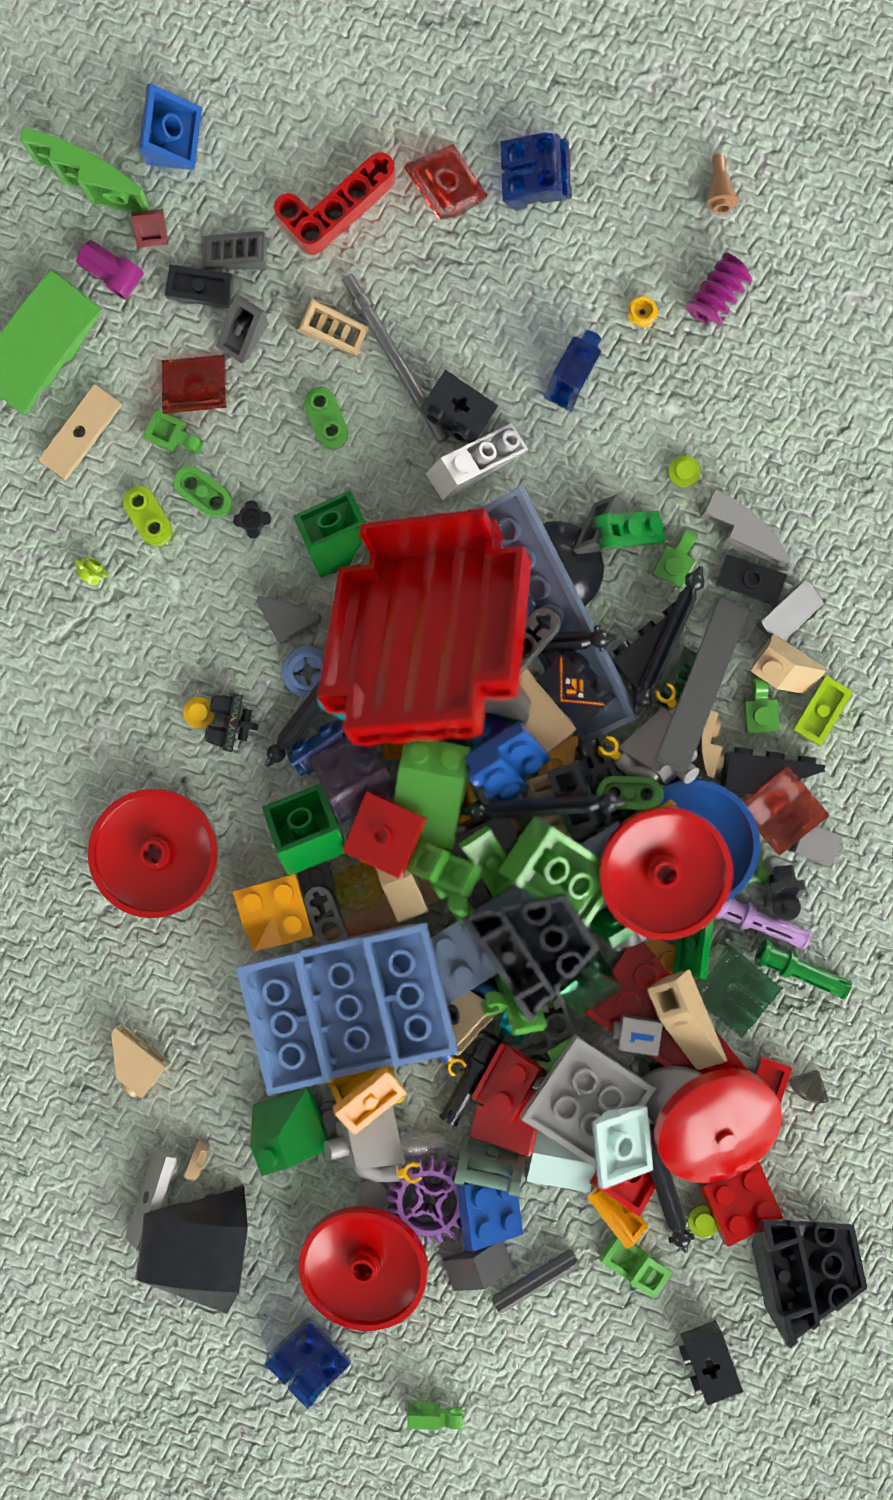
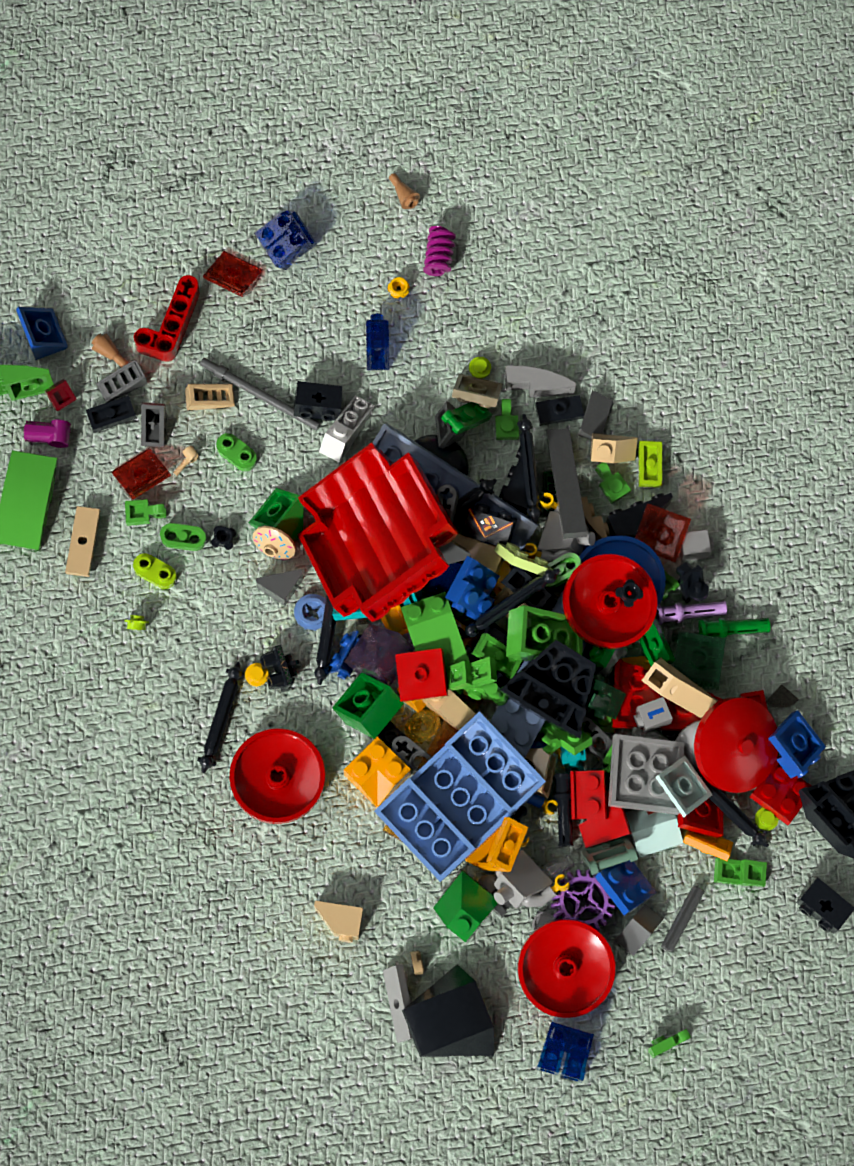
camera: 30 degrees left, 15 degrees down
none -> medium nougat cone [91,333,129,368]
none -> tan hand [173,446,198,476]
none -> black wheel [197,662,245,774]
none -> tan dish [252,526,296,560]
none -> dark tan plate [452,374,503,408]
none -> yellowish green plate [494,542,553,576]
none -> black plate [615,579,644,607]
none -> blue plate [768,710,826,778]

